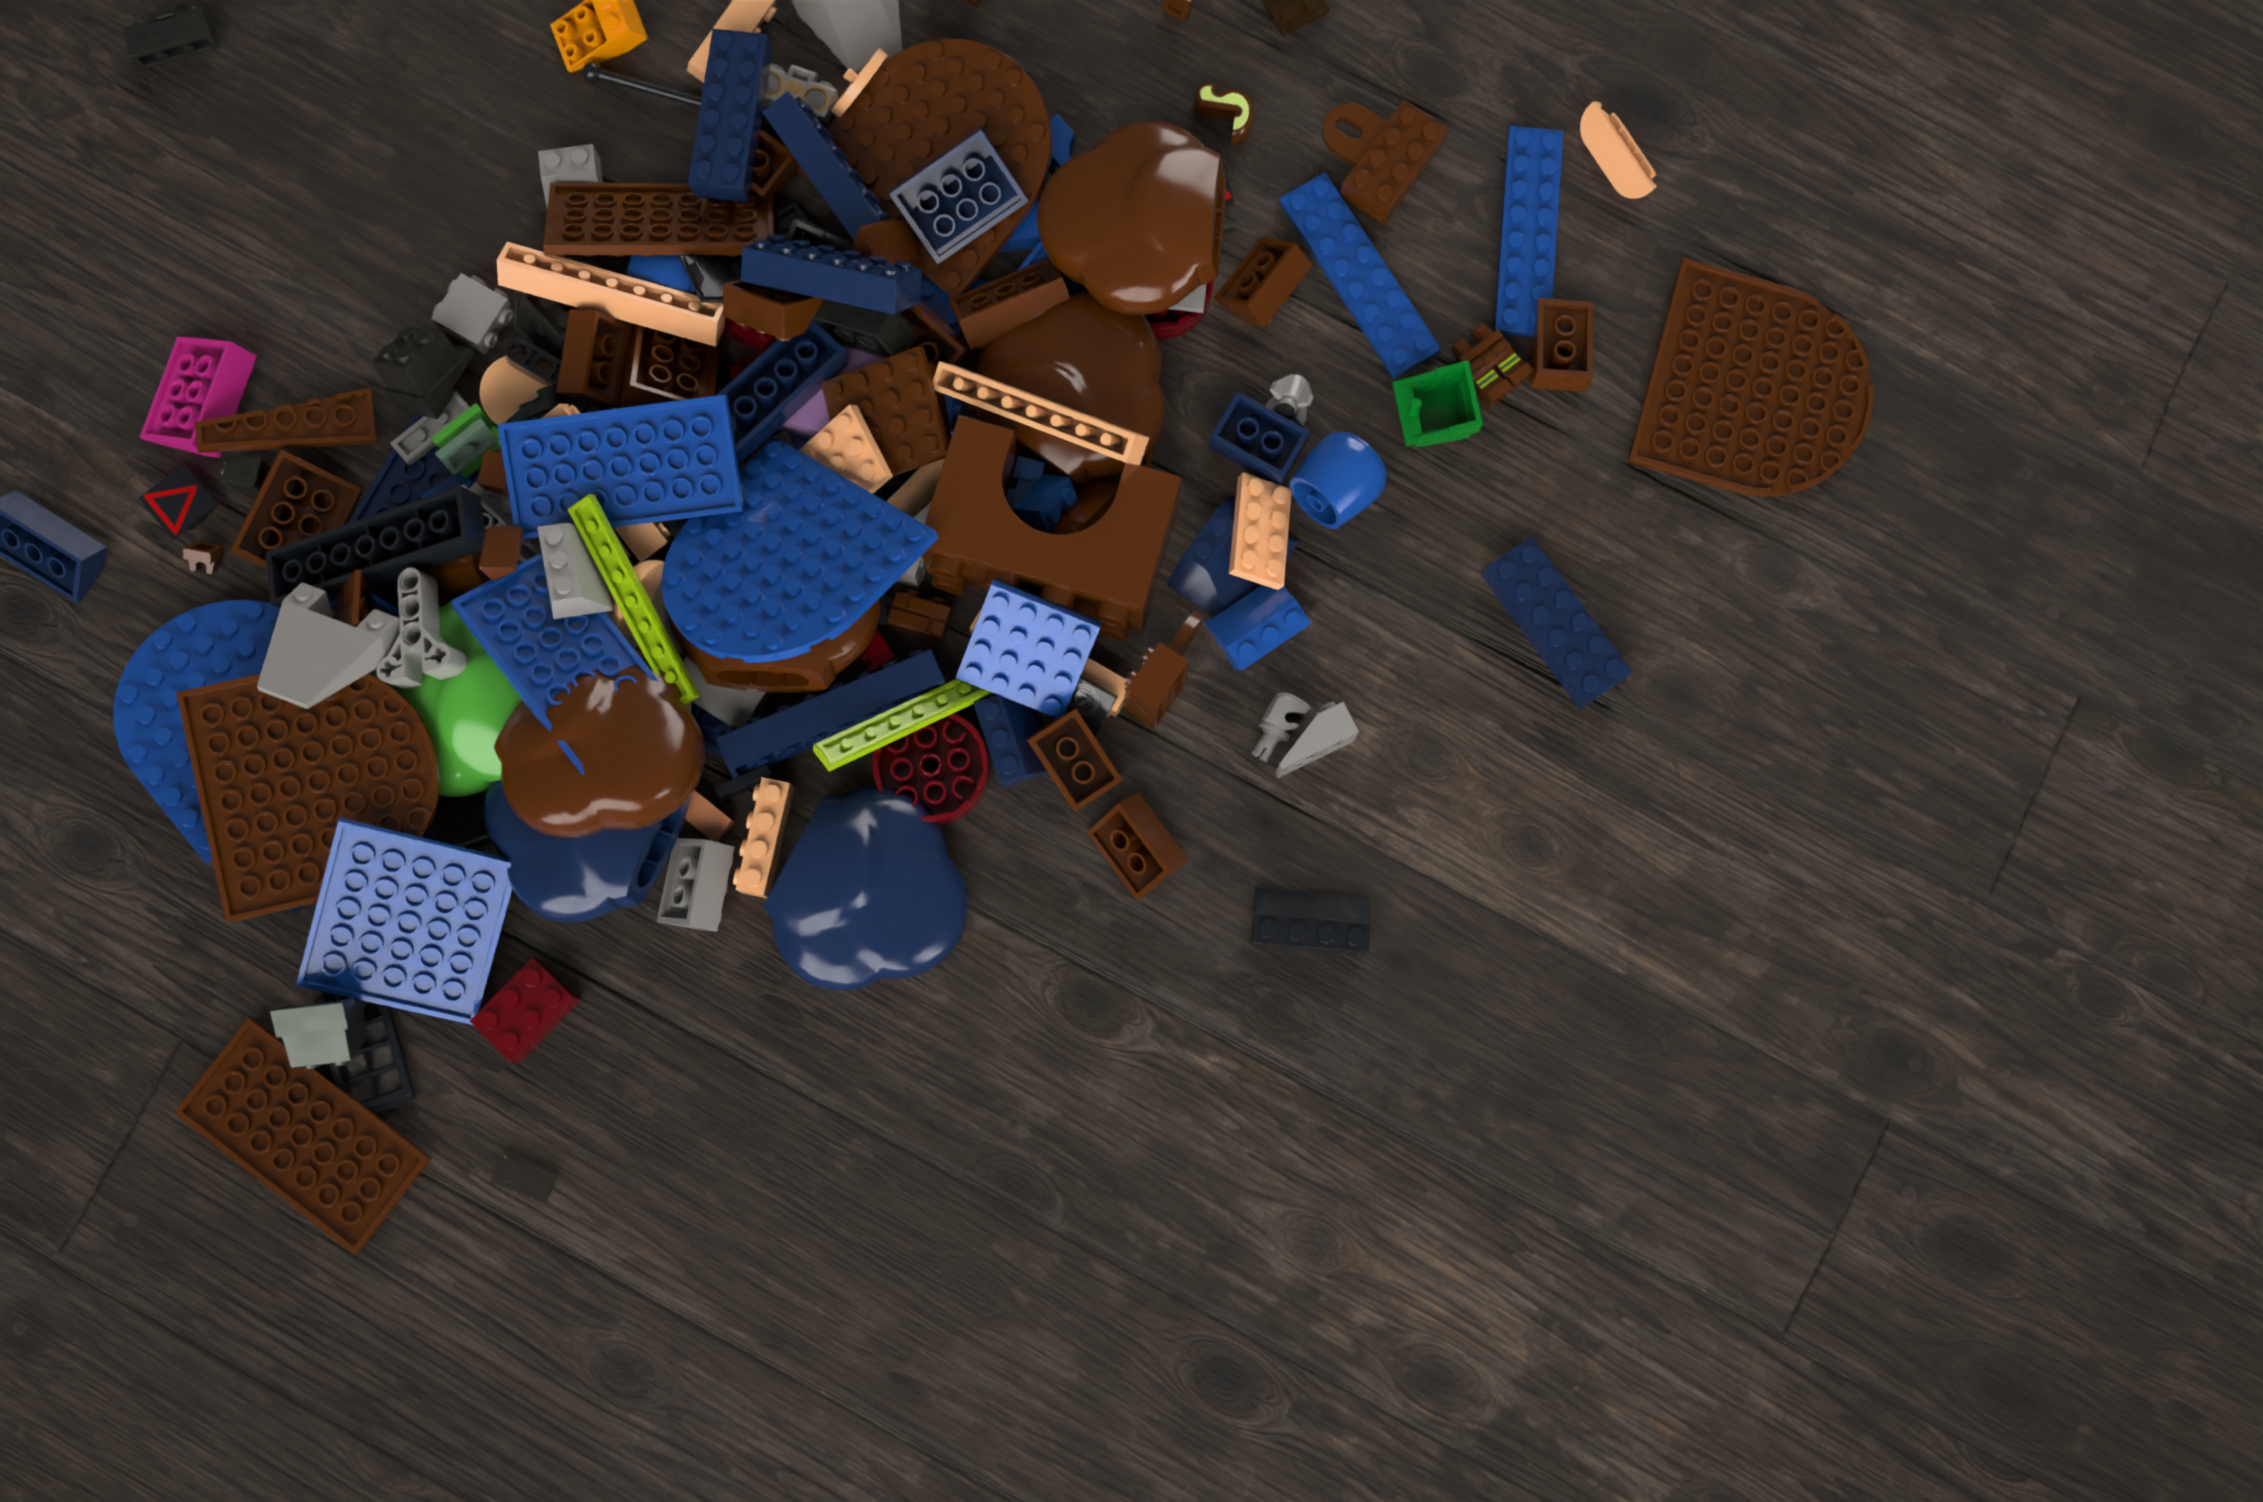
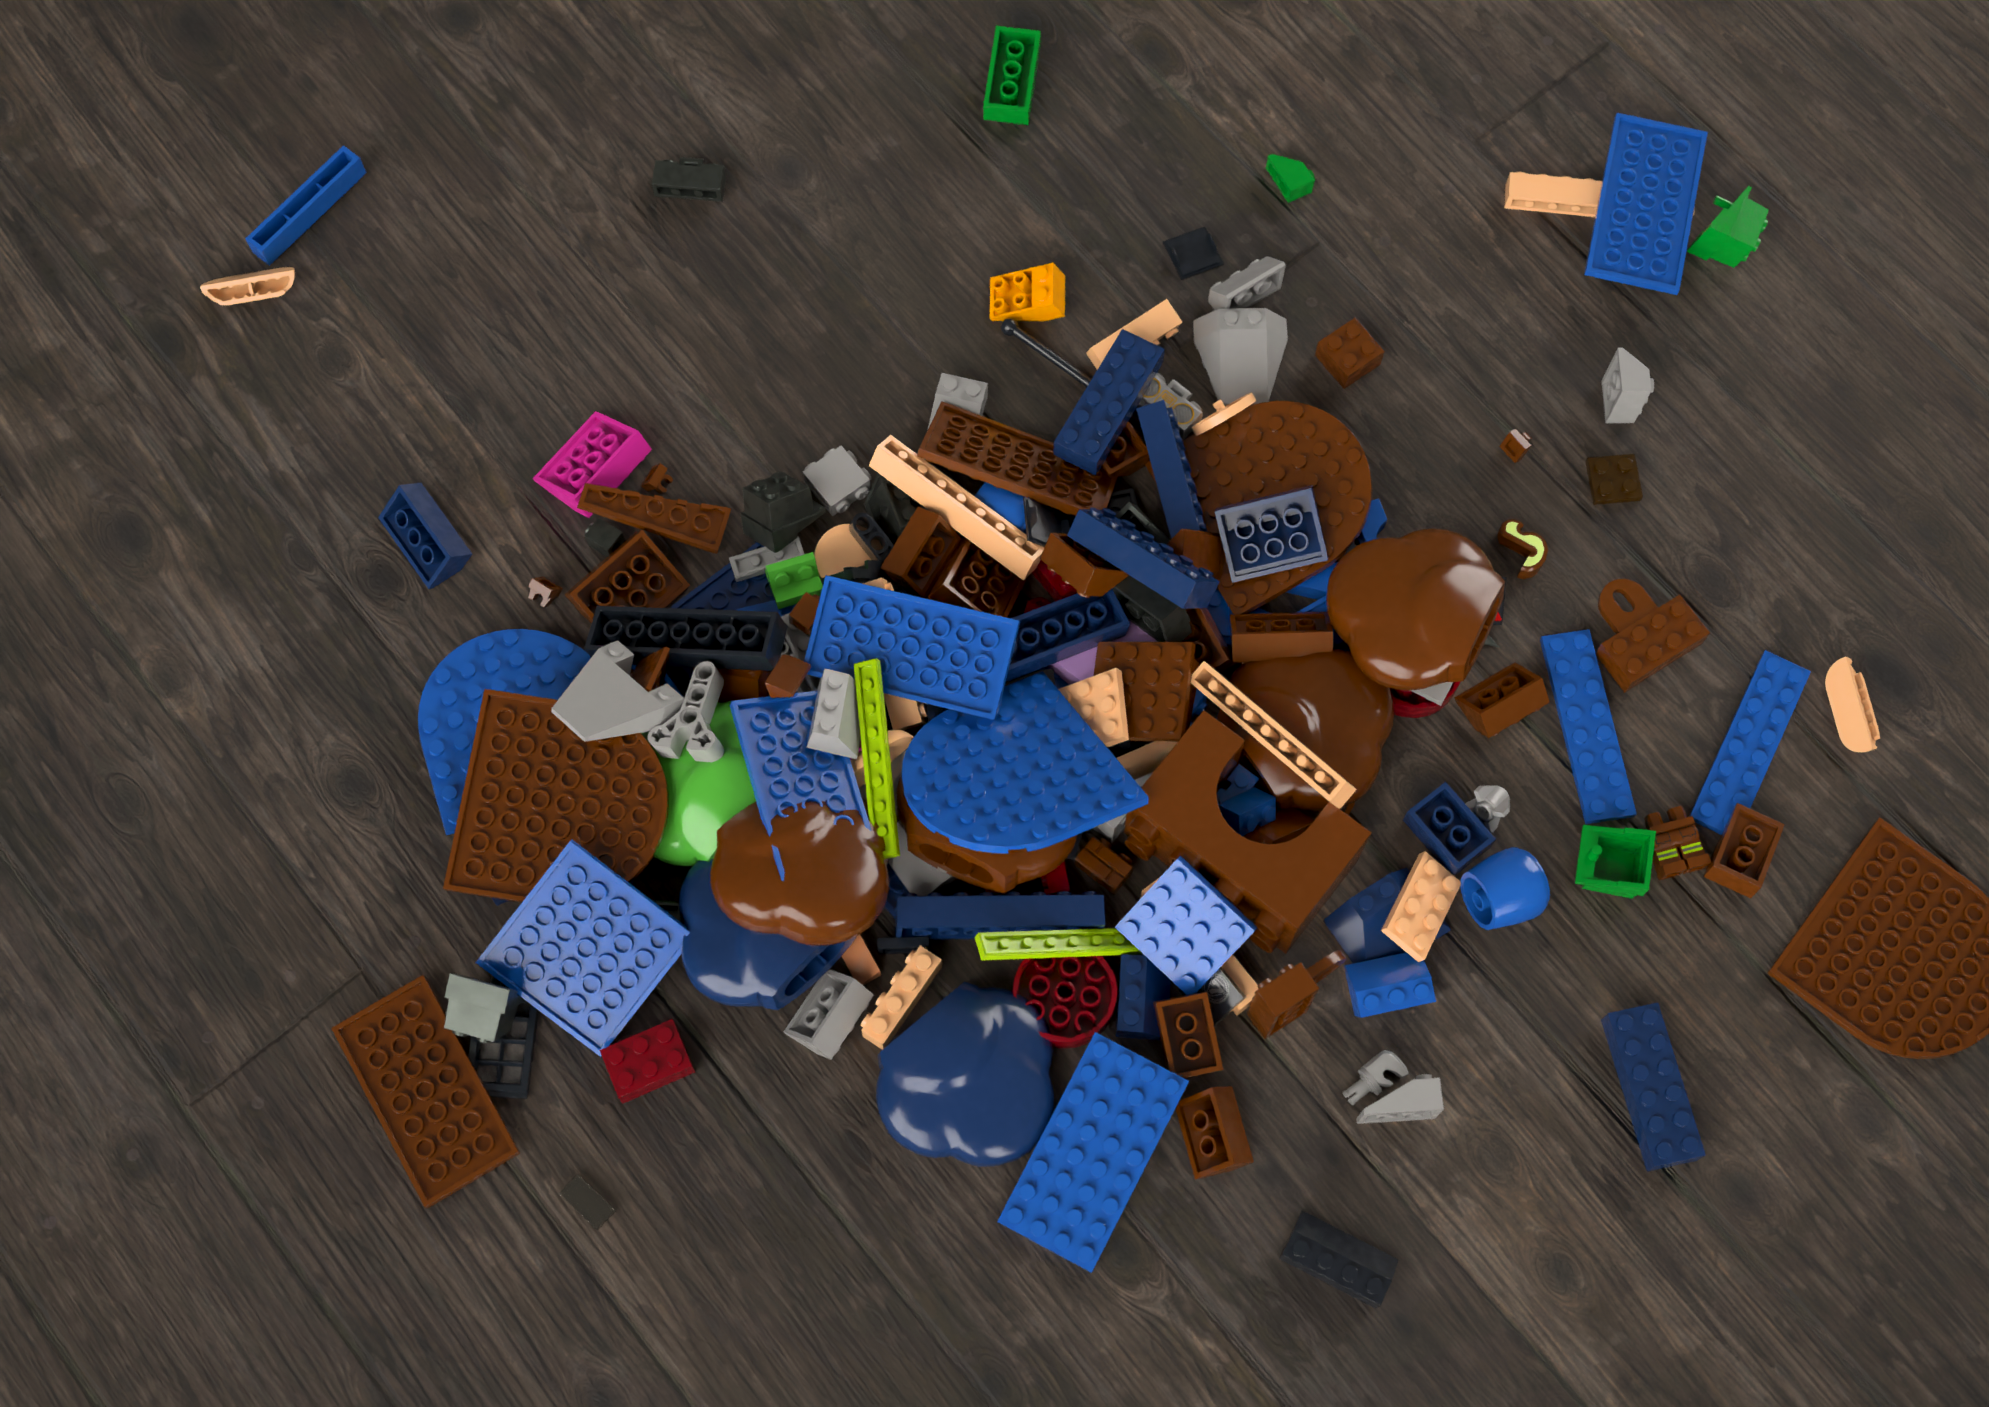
camera: 25 degrees right, 10 degrees down
black piece [139,463,218,540] -> none
sand green plate [435,418,499,475] -> none
none -> reddish brown tile [641,463,673,494]
none -> blue plate [997,1032,1189,1273]

